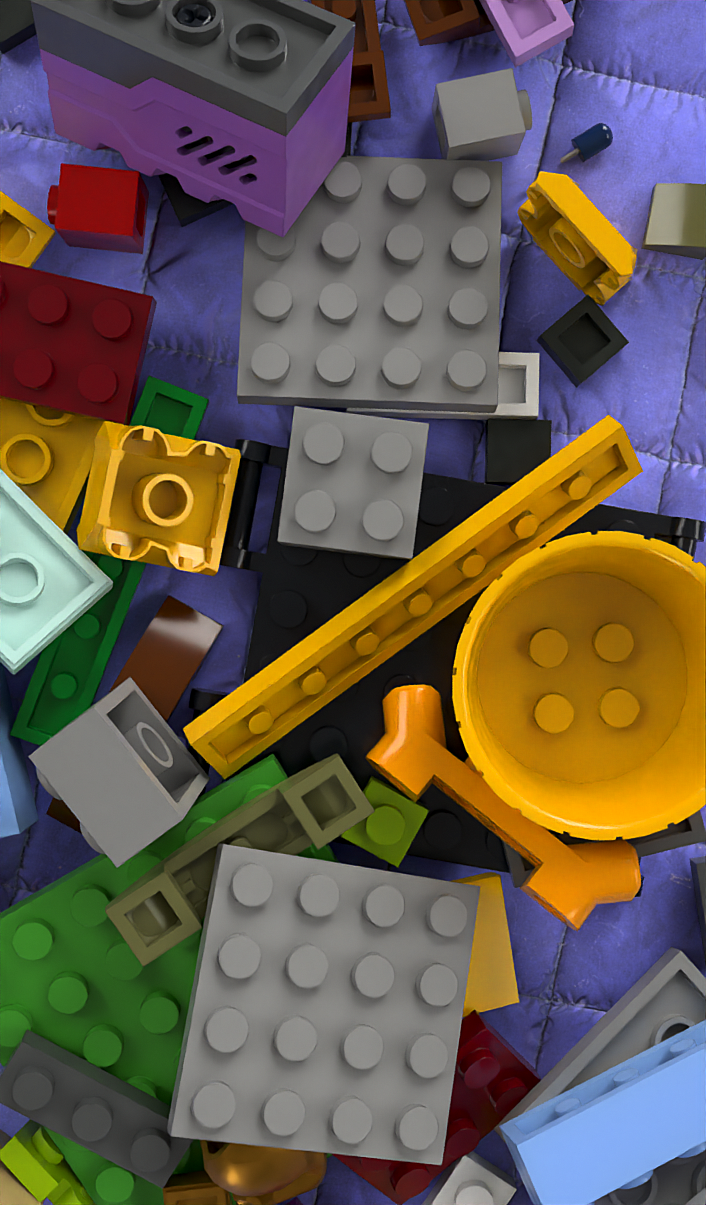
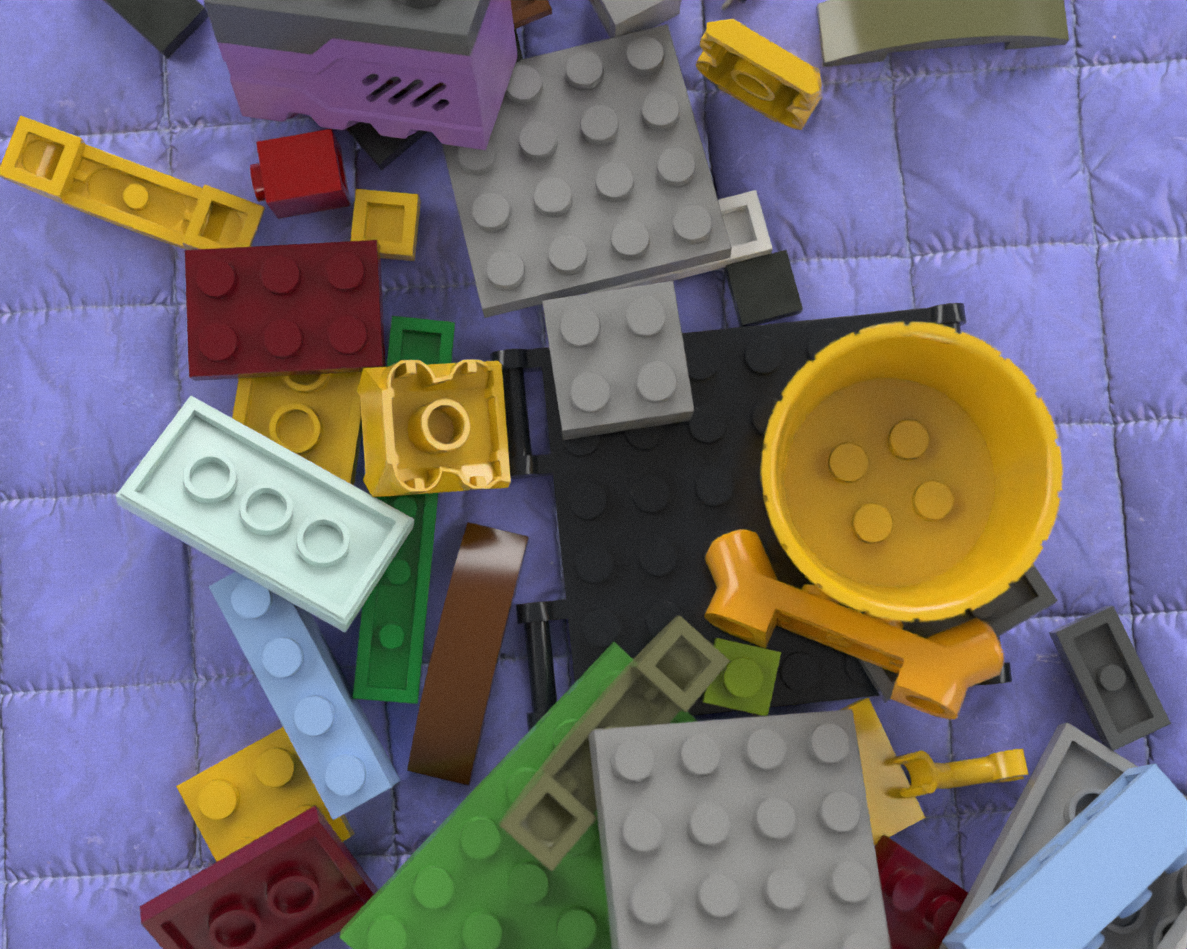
camera: 15 degrees left, 5 degrees down
light grey brick [28,677,210,868] -> none
yellow plate [183,415,643,779] -> none
pearl dark grey tile [536,295,629,388] -> none
none -> yellow plate [350,189,421,261]
none -> yellow arm [893,749,1029,798]

